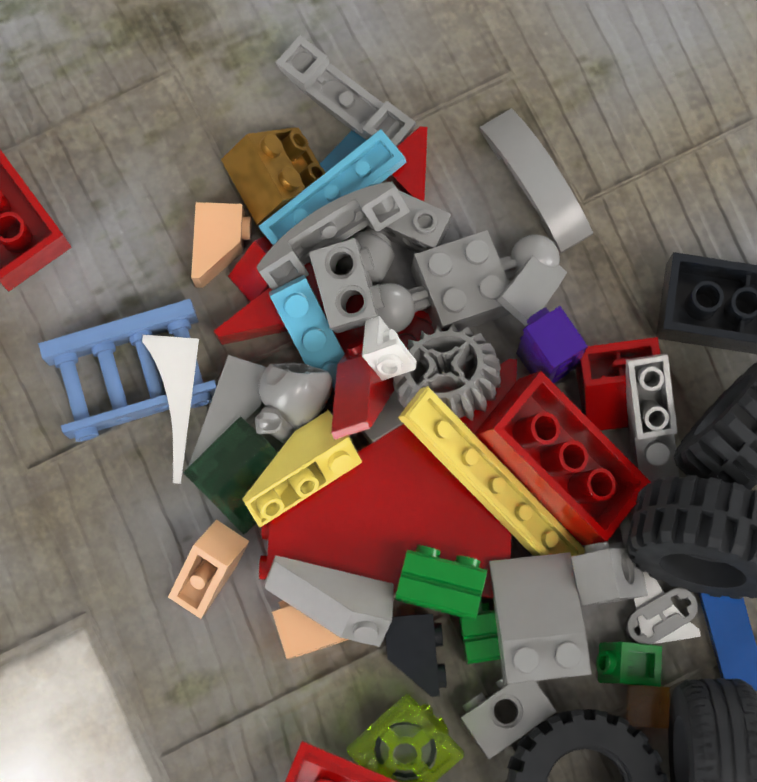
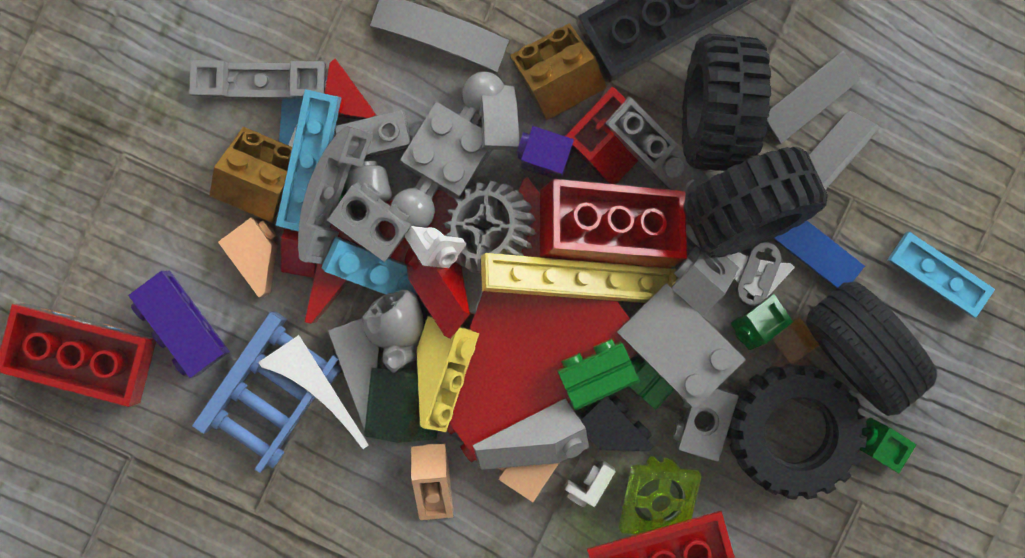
camera: 35 degrees left, 10 degrees up
none -> dark purple brick [128,271,230,378]
none -> pearl gold slope [510,23,607,120]
none -> white bracket [565,460,616,507]

